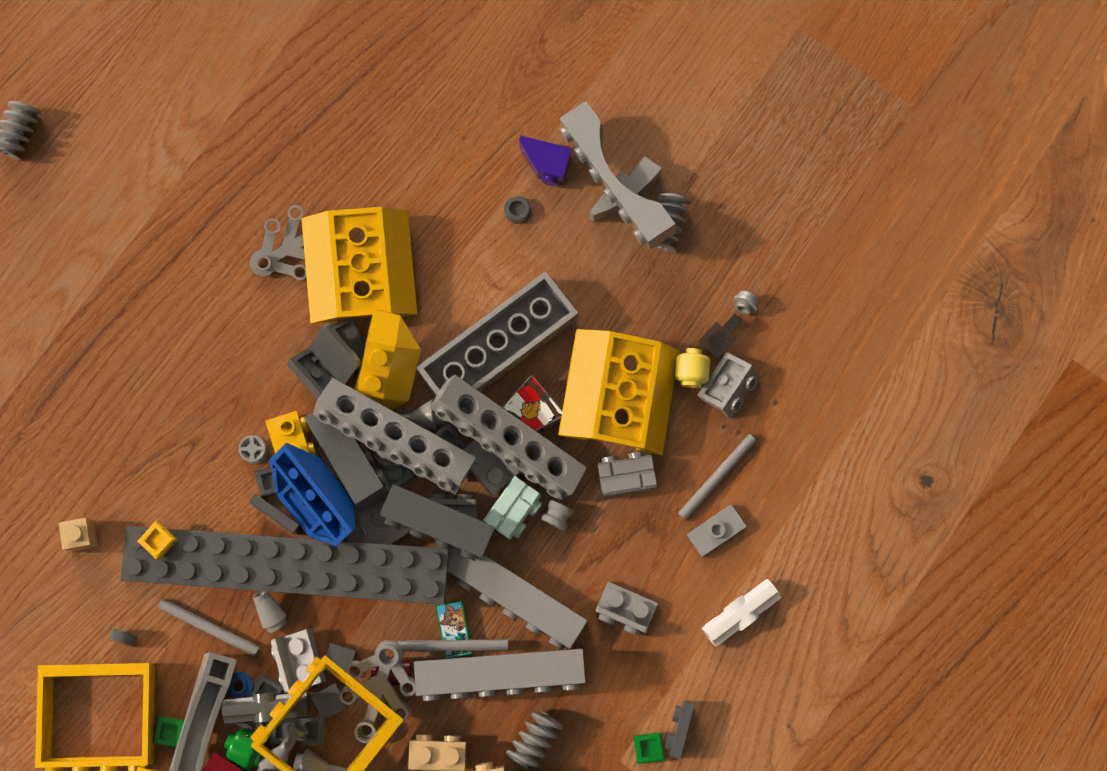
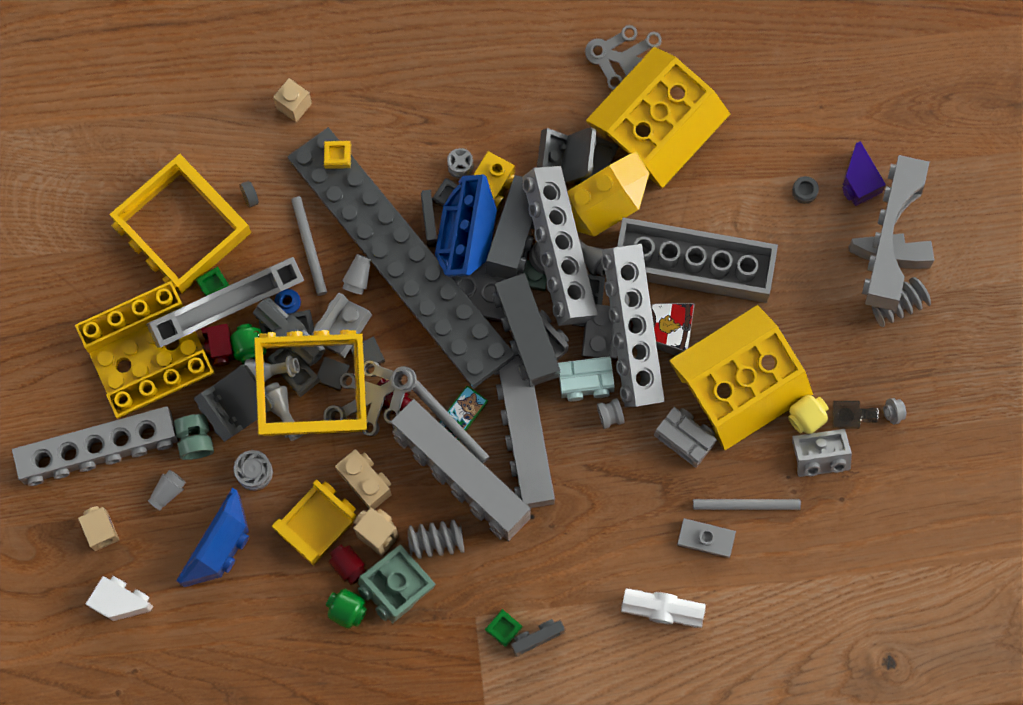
camera: 50 degrees right, 5 degrees down
light grey bracket [595,582,658,636] -> none

